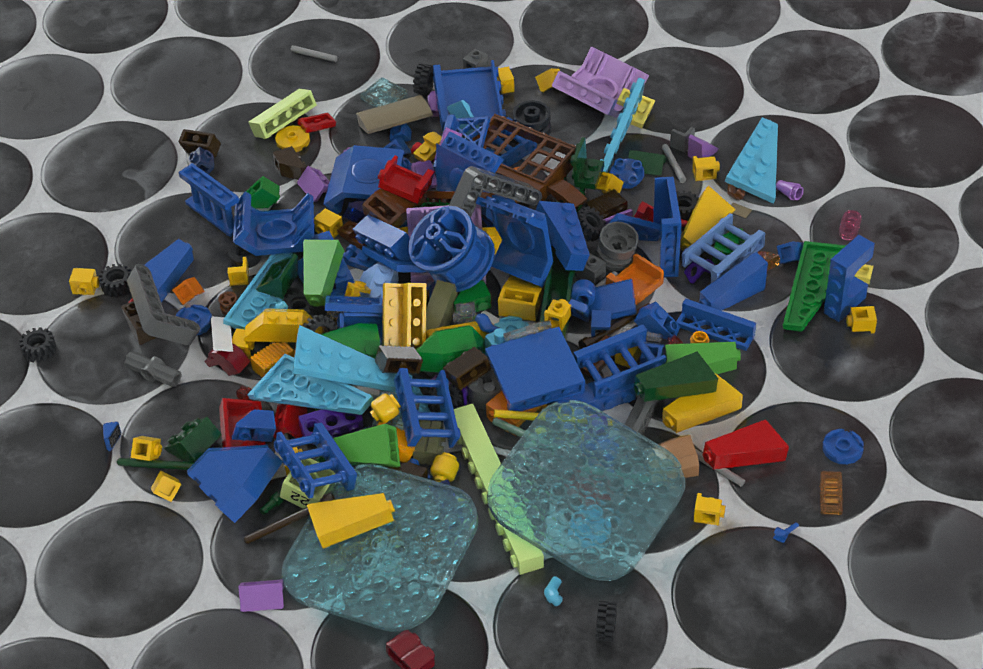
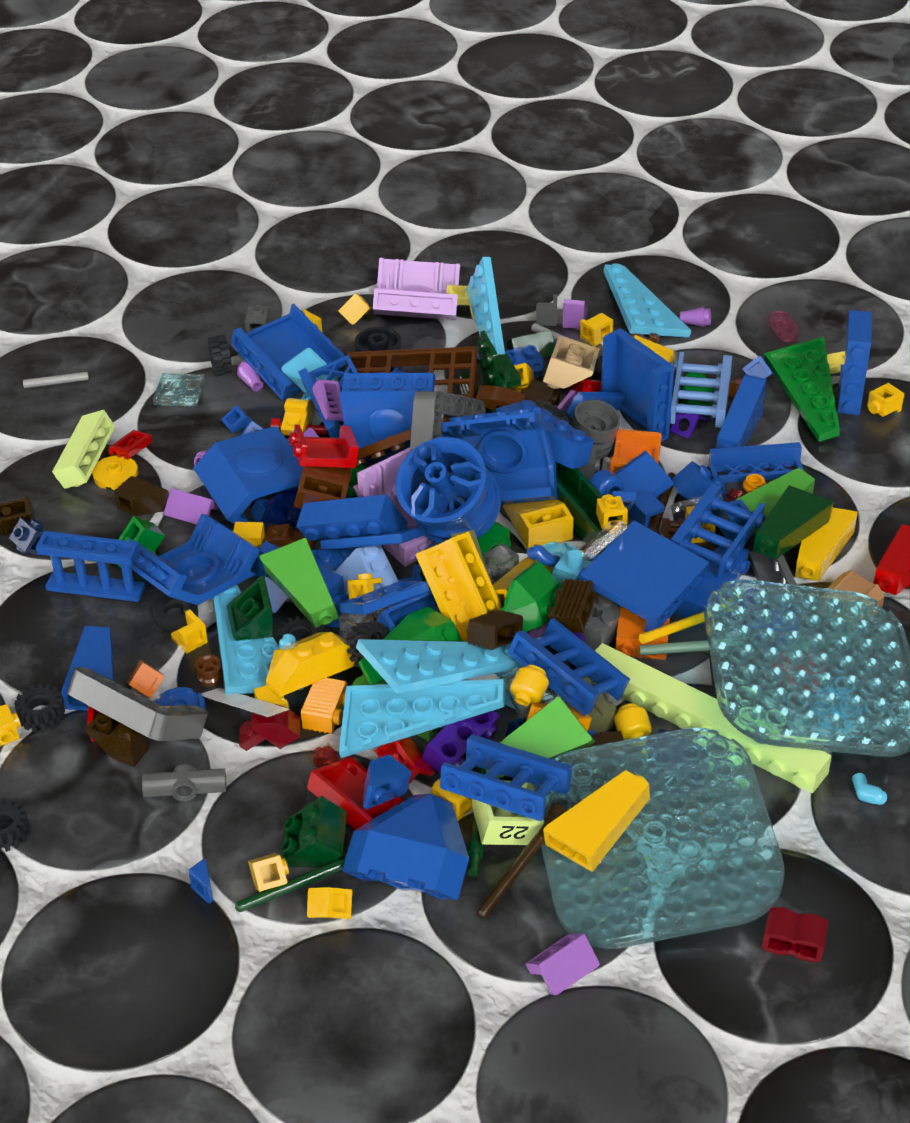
camera: 35 degrees left, 5 degrees down
dark tan slope [356,95,433,134] -> none
none -> tan slope [543,335,600,389]

